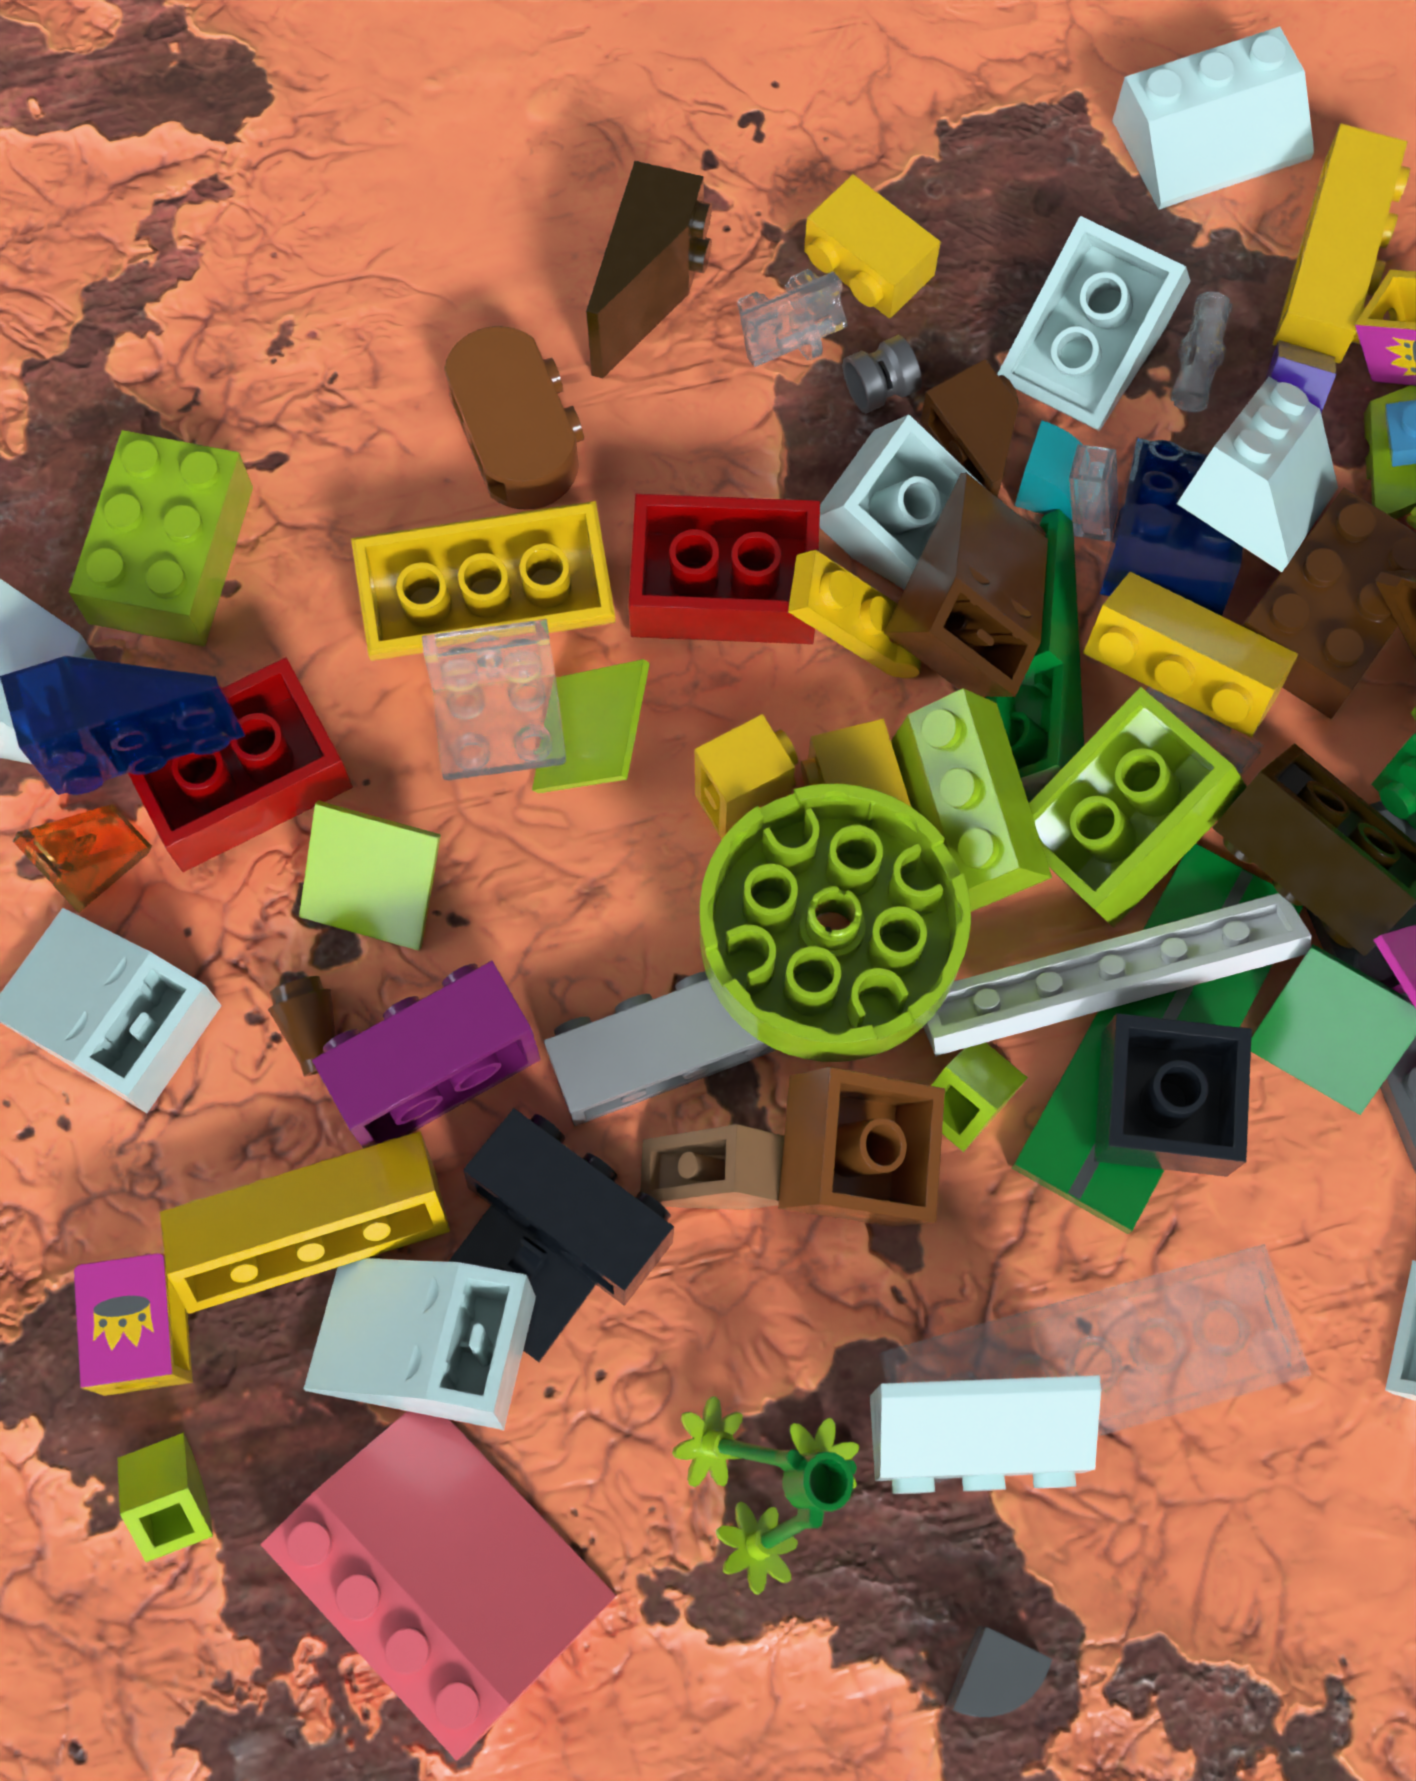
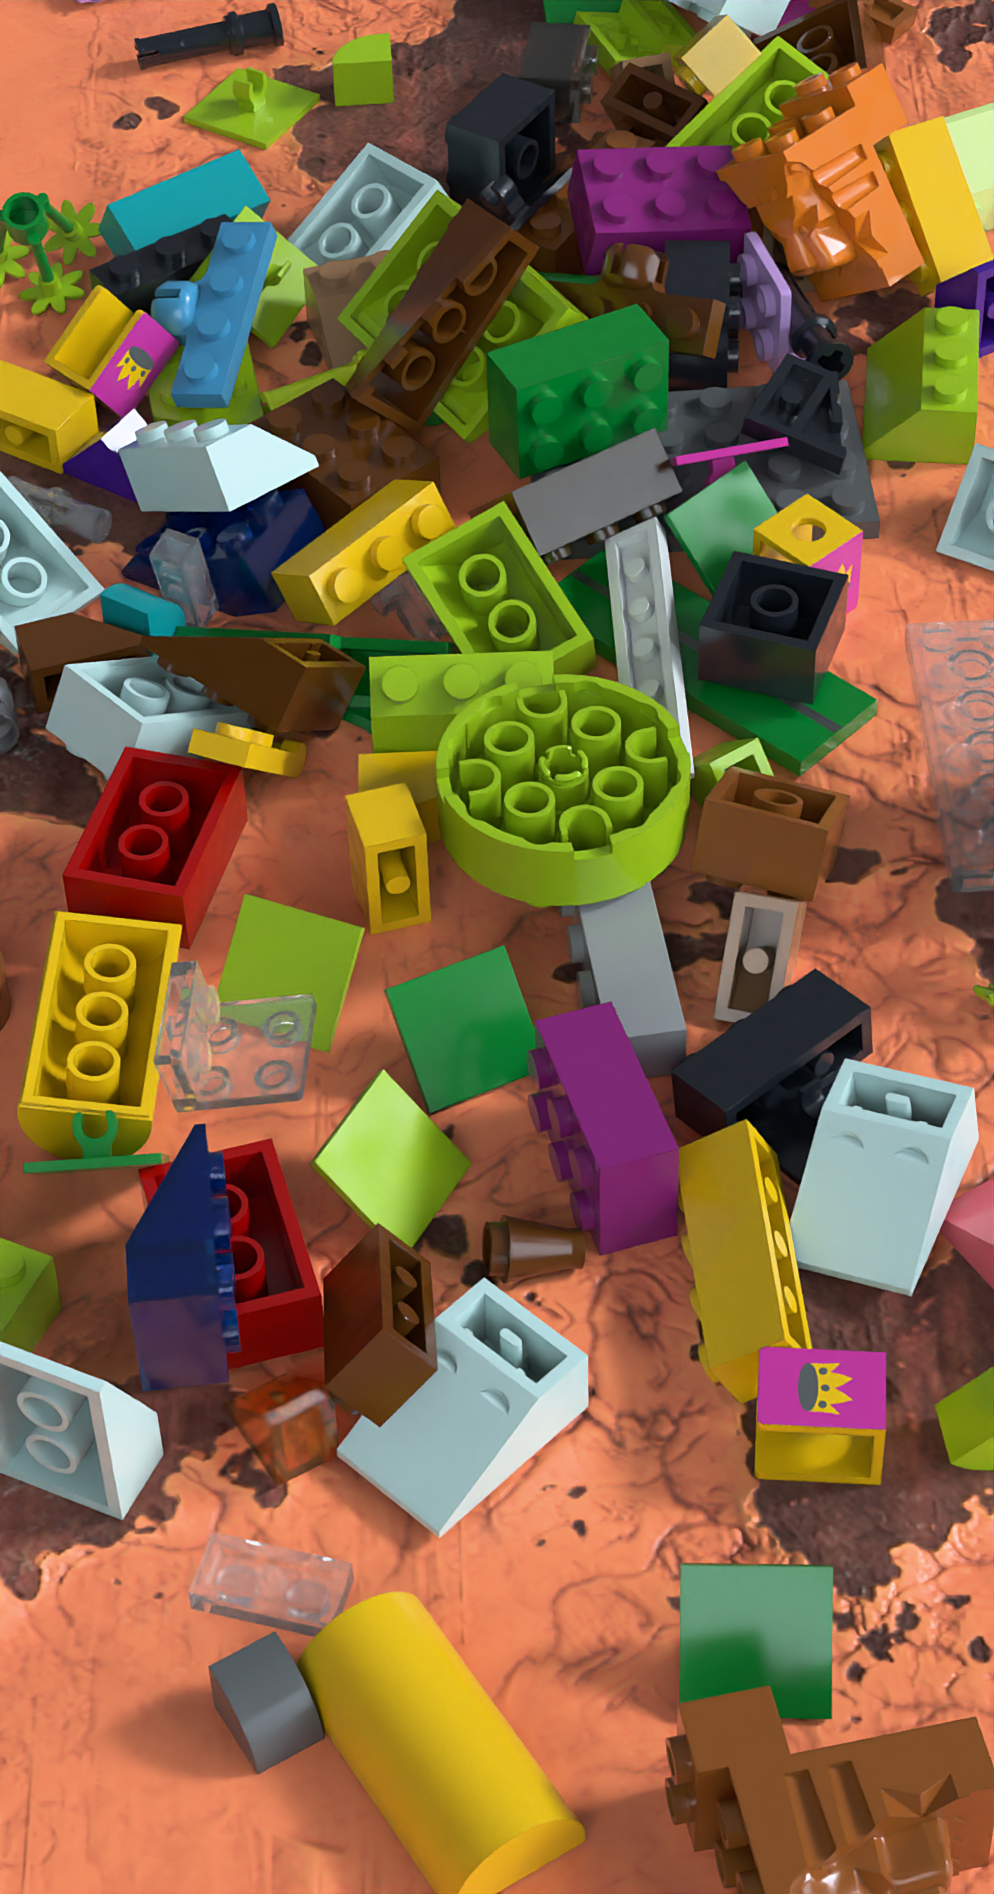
camera: 75 degrees left, 25 degrees down
none -> green piece [23,1110,170,1175]
none -> reddish brown brick [323,1223,438,1427]
none -> green piece [384,945,535,1113]
none -> yellow piece [753,494,863,614]

